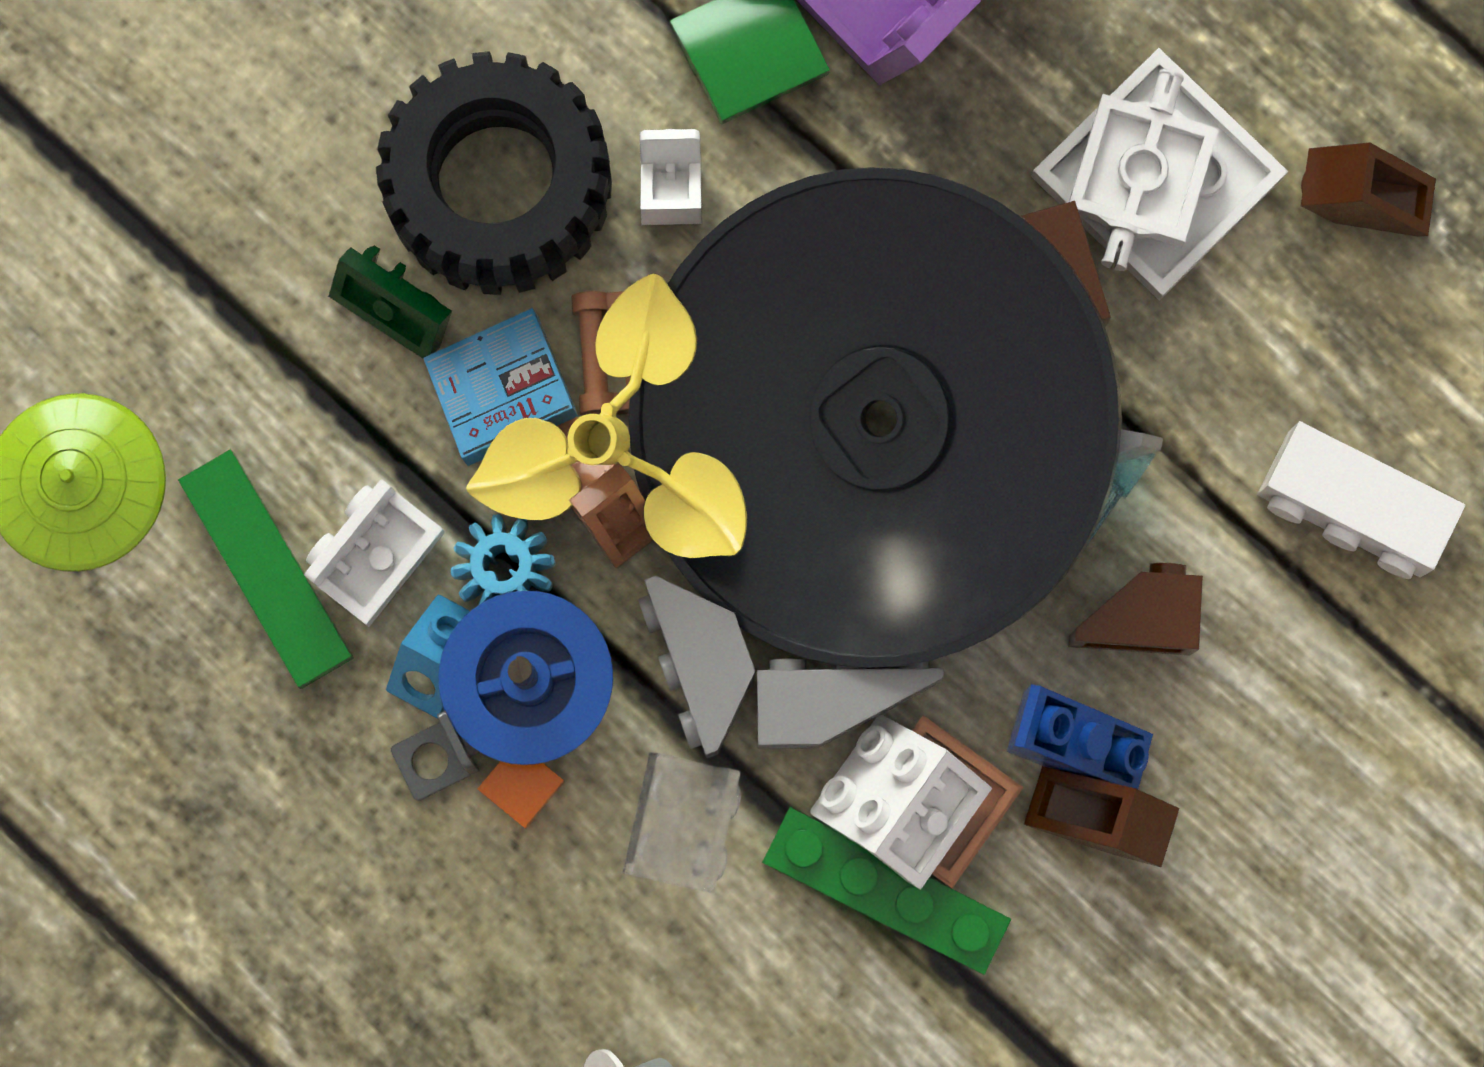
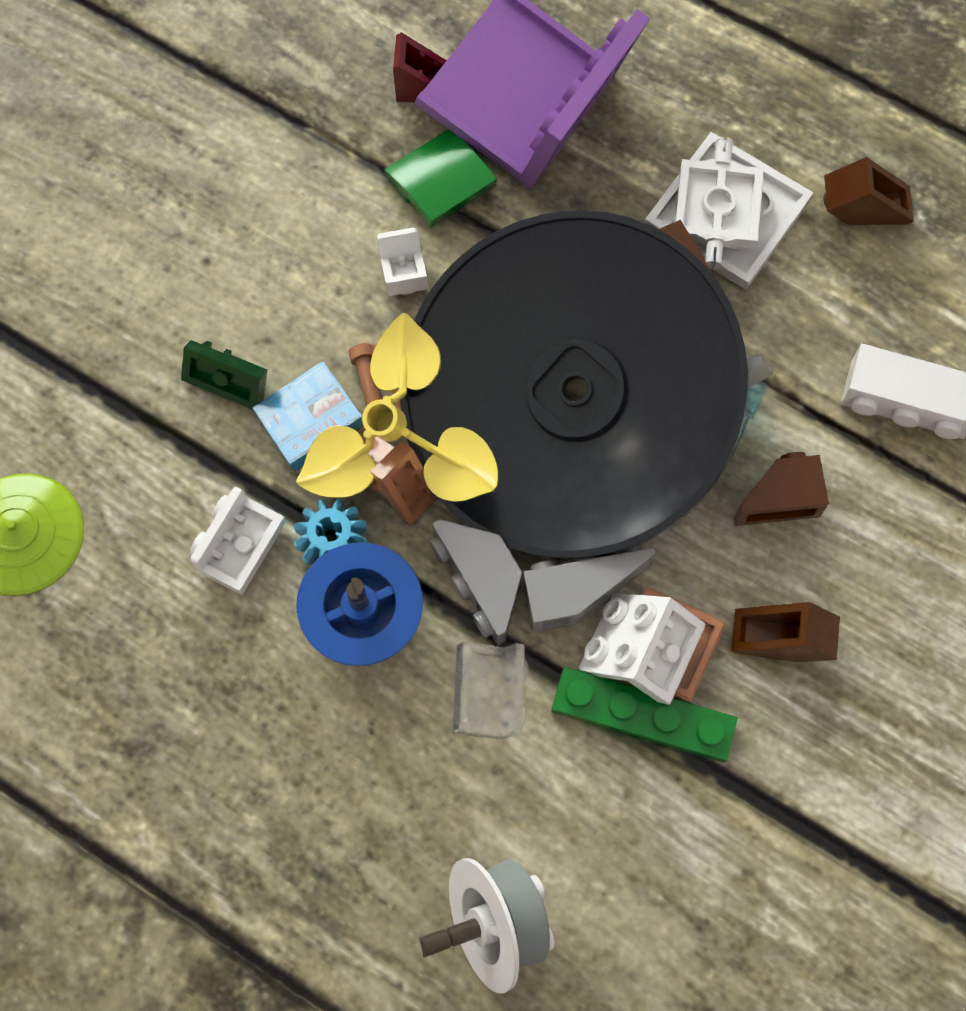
camera: 10 degrees left, 10 degrees down
green tile [178,449,354,689] -> none
black tyre [376,51,612,295] -> none
dark azure bracket [386,595,470,718] -> none
dark grey bracket [391,710,480,801] -> none
orange tile [477,761,565,829] -> none
blue slope [1007,684,1153,789] -> none

